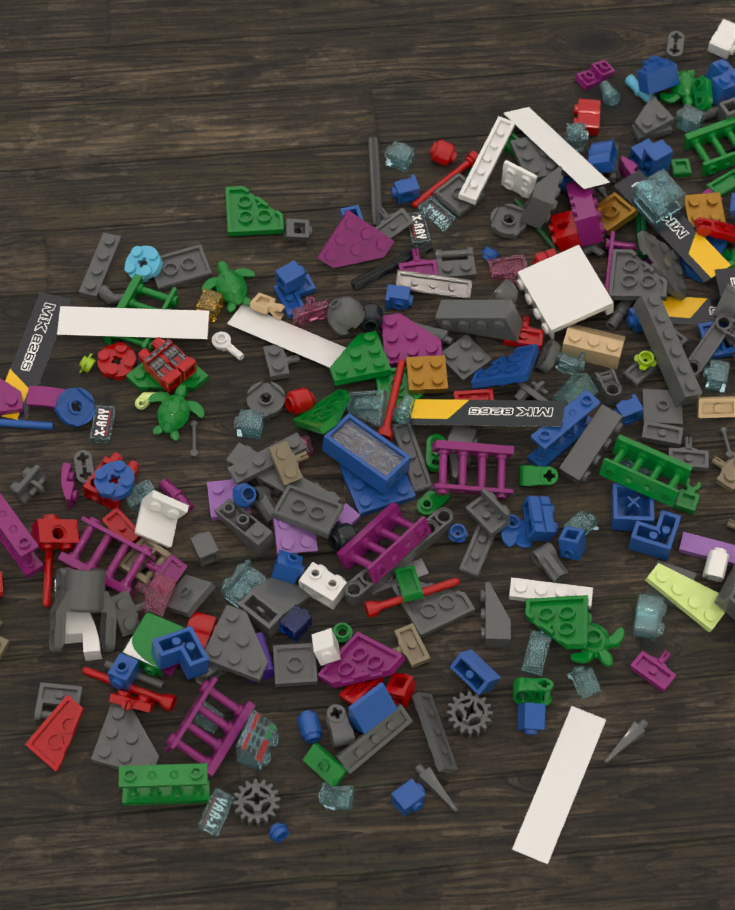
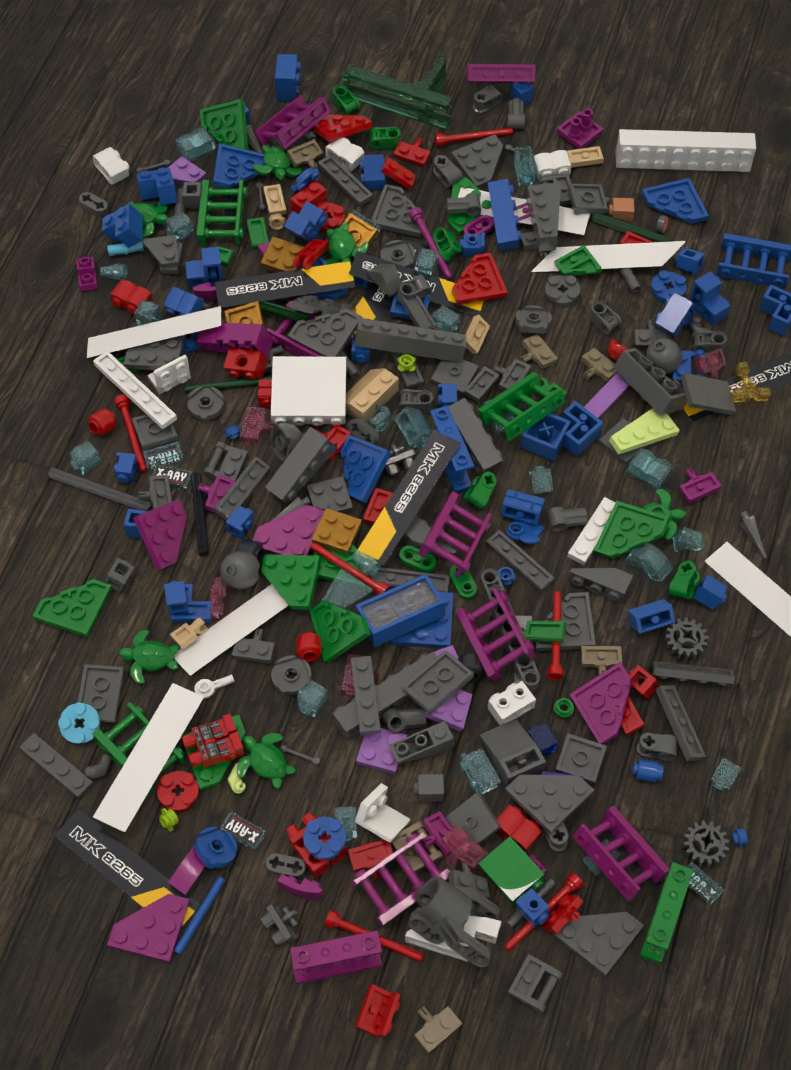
camera: 65 degrees left, 0 degrees up
red wing [25,695,85,772] -> none
red brick [32,519,79,552] -> none
blue brick [151,626,209,680] -> none
magenta pin [158,478,194,515] -> none
clear yellow brick [196,289,223,322] -> none
blue rock [232,483,256,508] -> none
clear light blue slope [236,709,280,772] -> none
dark tan plate [268,441,309,486] -> none
blue brick [271,550,305,585] -> none
green plate [303,743,348,788] -> none
white brick [312,628,341,666] -> none
blue slope [348,682,397,734] -> none
blue brick [391,779,426,817] -> none
dark grey piece [415,764,458,812] -> none
dark grey bracket [466,488,511,537] -> none
dark grey slope [520,166,563,229] -> none
blue brick [558,526,586,561] -> none
clear light blue brick [632,169,686,224] -> none
green plate [693,76,713,112] -> none
white brick [702,547,730,582] -> none
dark grey hinge [720,427,734,459] -> none

